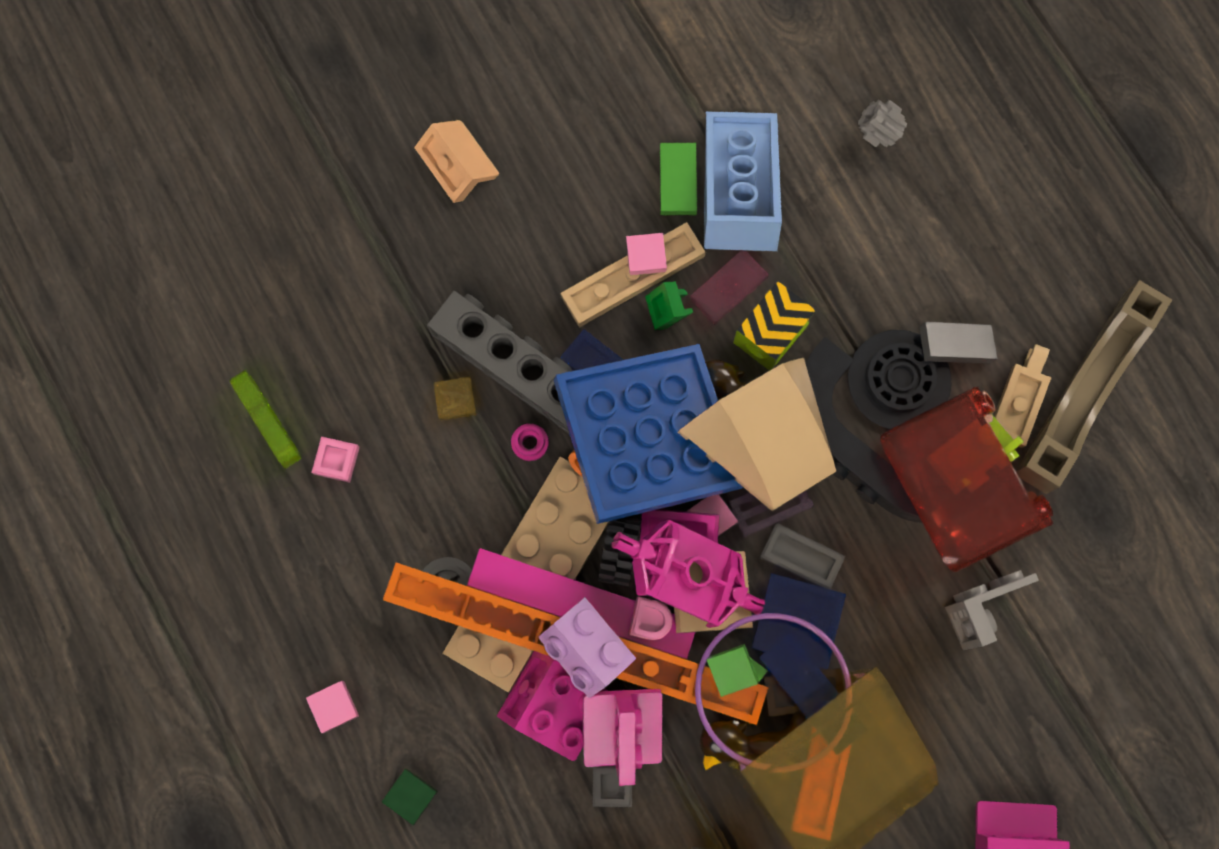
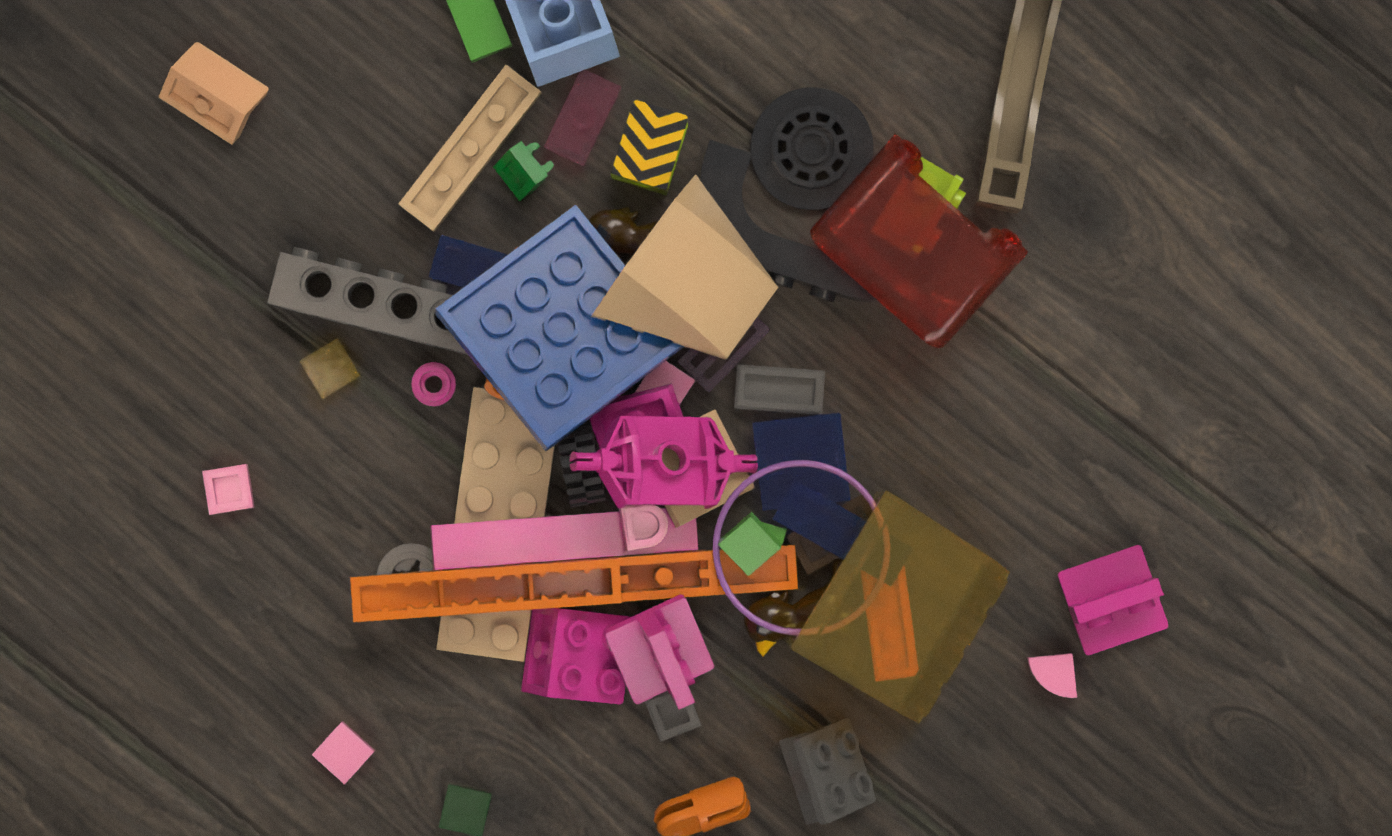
camera: 25 degrees left, 10 degrees up
clear neon green beam [229,370,302,469] -> none
lavender bracket [539,597,636,698] -> none
bright pink tile [626,233,667,275] -> none
tile [919,322,998,364] -> none
light grey bracket [945,570,1039,650] -> none
tan plate [994,344,1051,448] -> none

